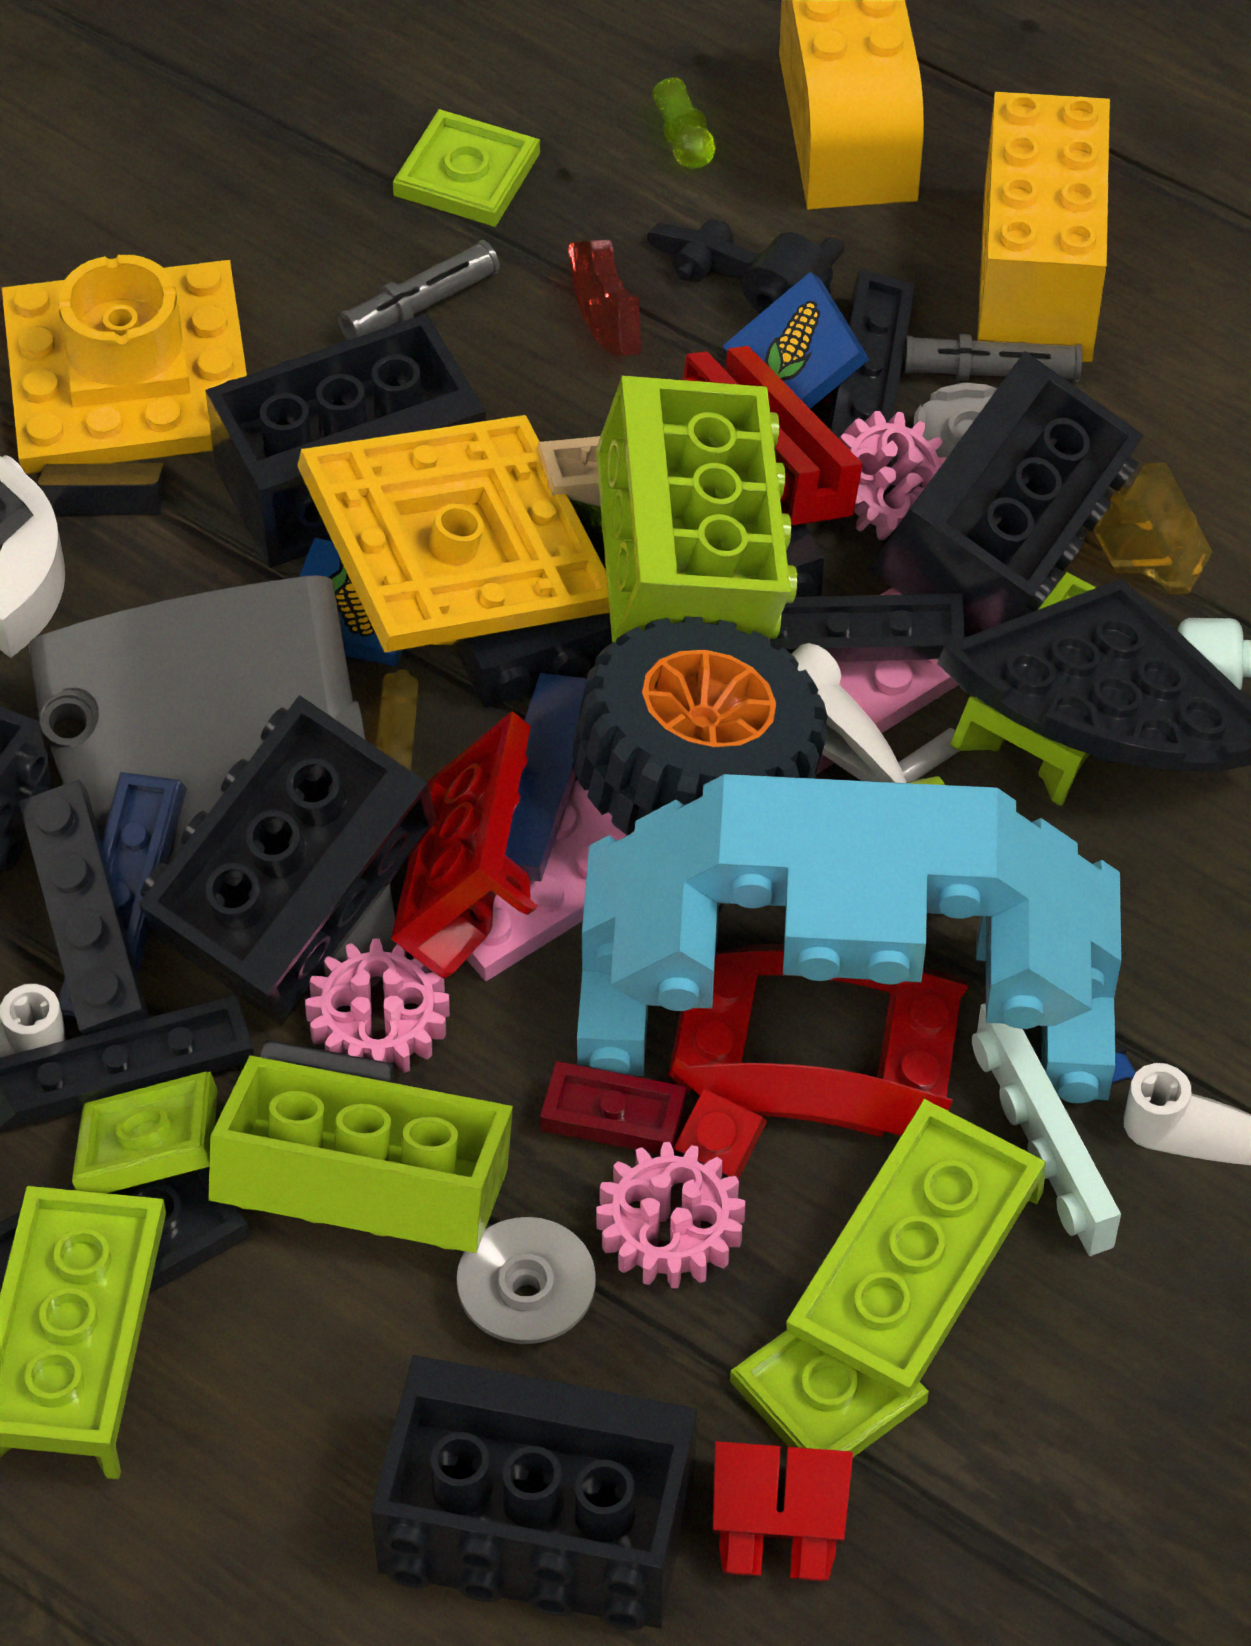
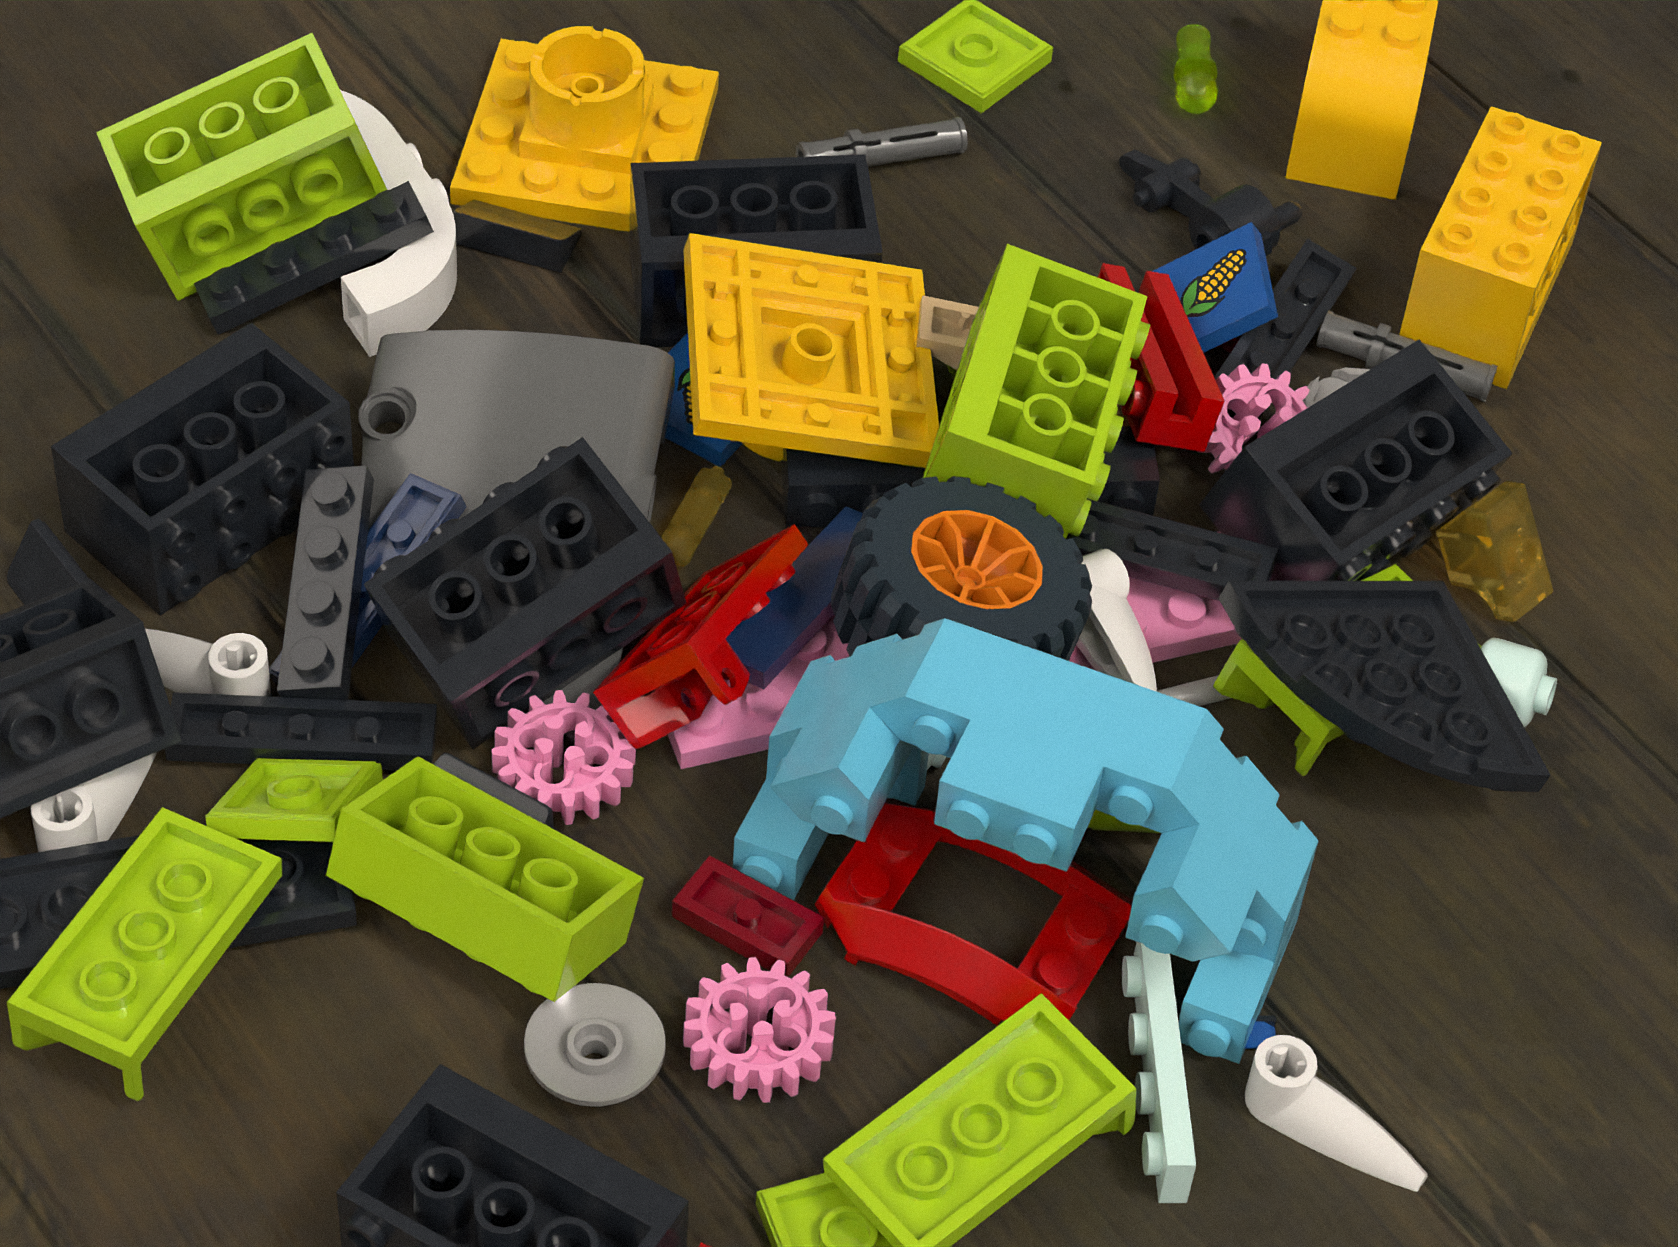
camera: 15 degrees right, 5 degrees down
clear red tile [568,240,641,356] -> none
red plate [674,1089,767,1180] -> none

